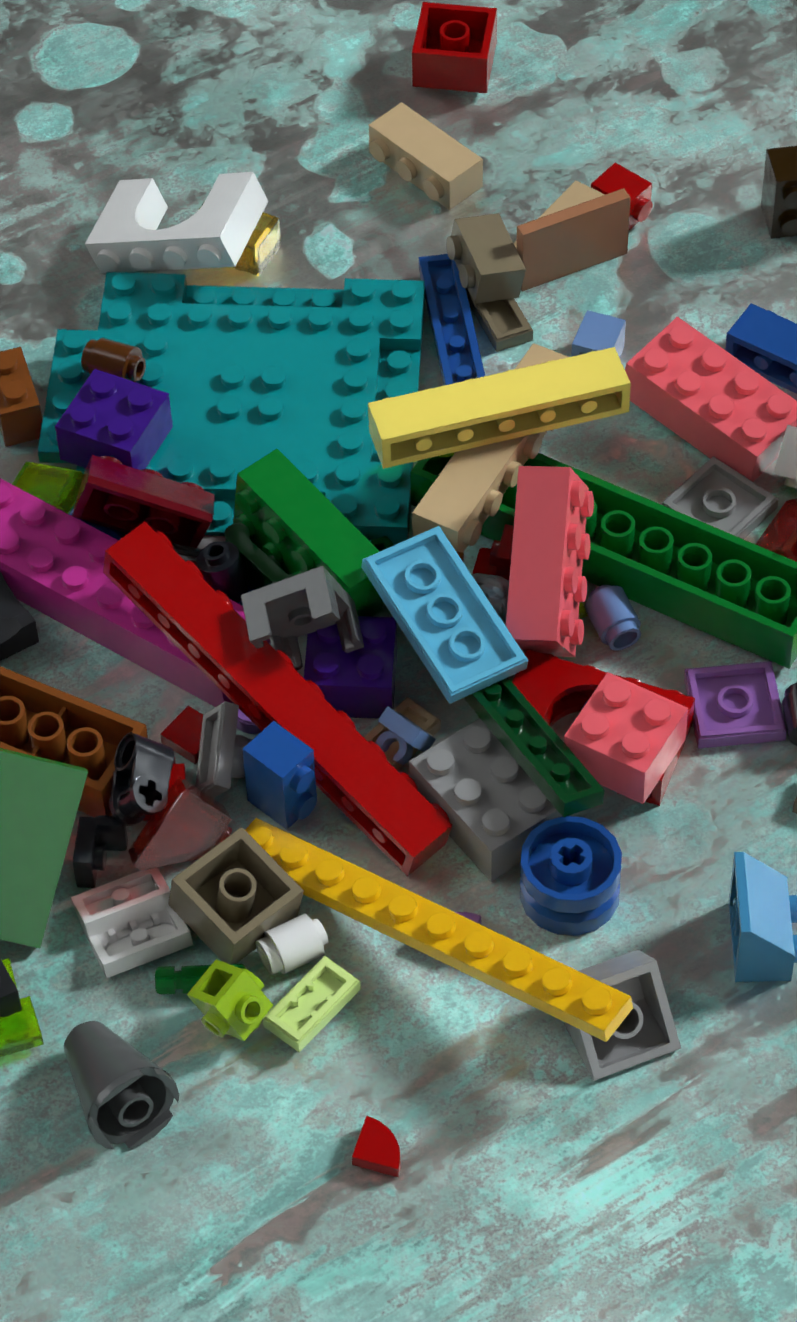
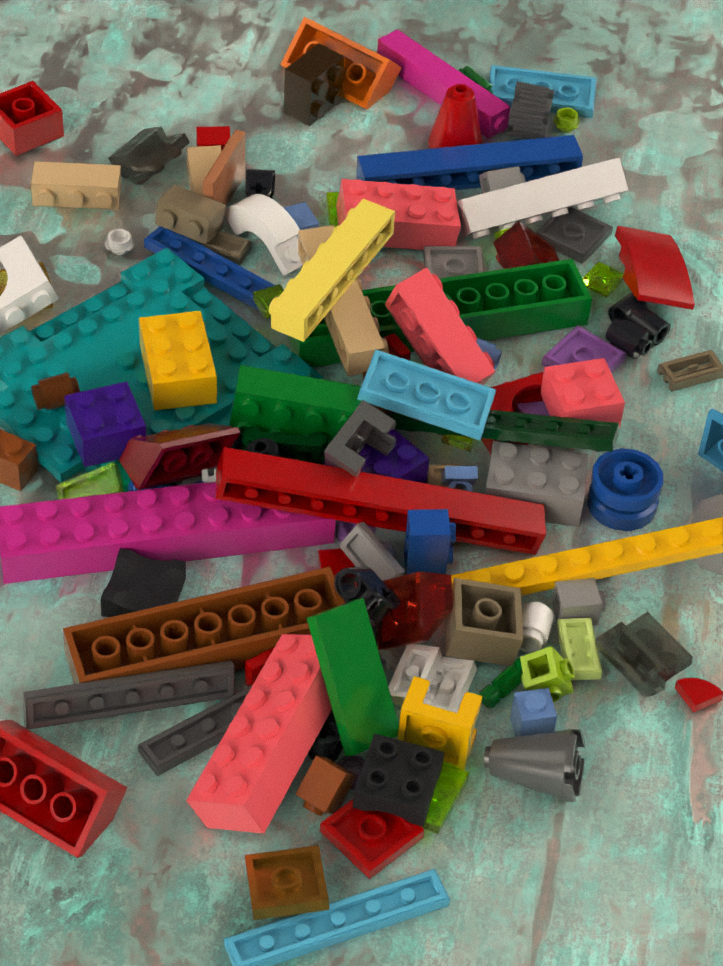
camera: 50 degrees left, 5 degrees down
none -> white plate [105,229,134,255]
none -> clear smoke brick [109,126,190,184]
none -> yellow brick [139,311,217,411]
none -> white arch [224,194,303,276]
none -> black piece [245,169,275,199]
none -> yellow panel [398,676,483,771]
none -> medium blue brick [510,688,557,737]
none -> light grey brick [551,578,606,625]
none -> clear smoke brick [595,611,693,697]

